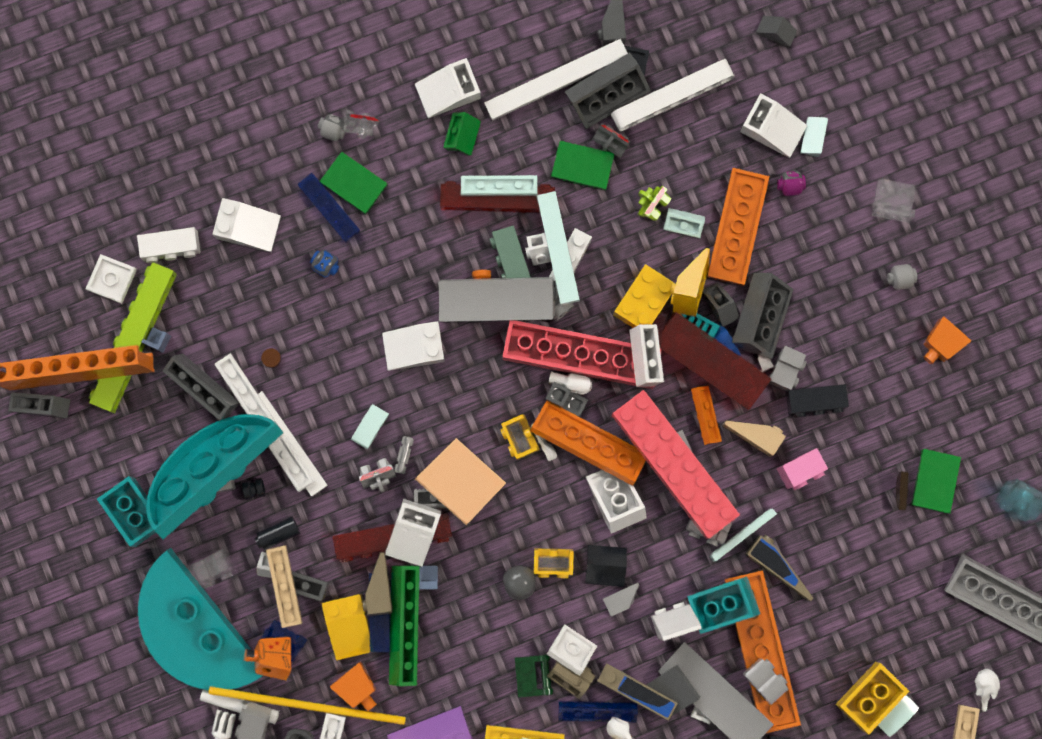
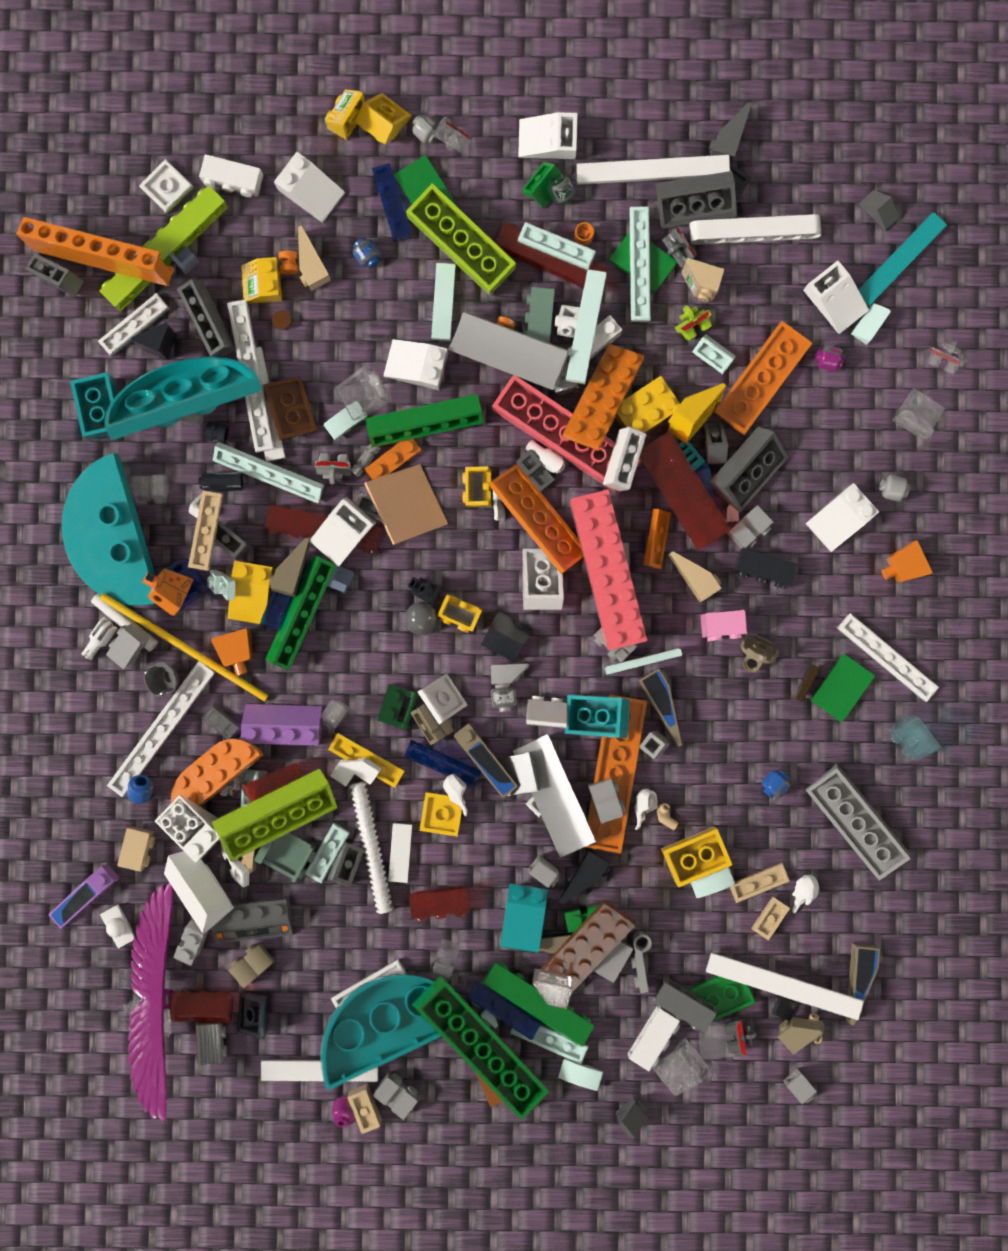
camera: 25 degrees right, 5 degrees up
none -> white tile [98,293,170,357]
none -> black slope [131,322,177,360]
none -> light aqua slope [207,570,235,600]
none -> light aqua plate [213,442,324,503]
none -> yellow slope [242,257,282,304]
none -> reddish brown plate [263,376,317,441]
none -> orange wheel [278,250,298,275]
none -> tan slope [298,226,331,291]
none -> clear slope [320,698,351,729]
none -> yellow slope [325,90,365,140]
none -> clear slope [335,367,392,420]
none -> yellow slope [355,93,411,144]
none -> green brick [365,394,484,448]
none -> orange plate [365,439,422,480]
none -> lime brick [406,184,516,296]
none -> black hips [408,577,443,605]
none -> light aqua tile [431,263,456,341]
none -> head [491,684,517,712]
none -> clear green head [547,174,575,205]
none -> orange plate [563,343,644,451]
none -> orange wheel [574,222,594,246]
none -> light aqua tile [629,207,651,322]
none -> white piece [634,789,658,830]
none -> light grey brick [639,730,671,759]
none -> tan arm [657,803,678,830]
none -> tan slope [682,258,724,302]
none -> tan tile [730,862,790,903]
none -> dark tan tile [740,635,779,672]
none -> blue head [762,769,791,799]
none -> white slope [806,483,879,552]
none -> white tile [837,613,939,702]
none -> teal tile [858,212,947,307]
none -> clear hips [927,340,965,375]

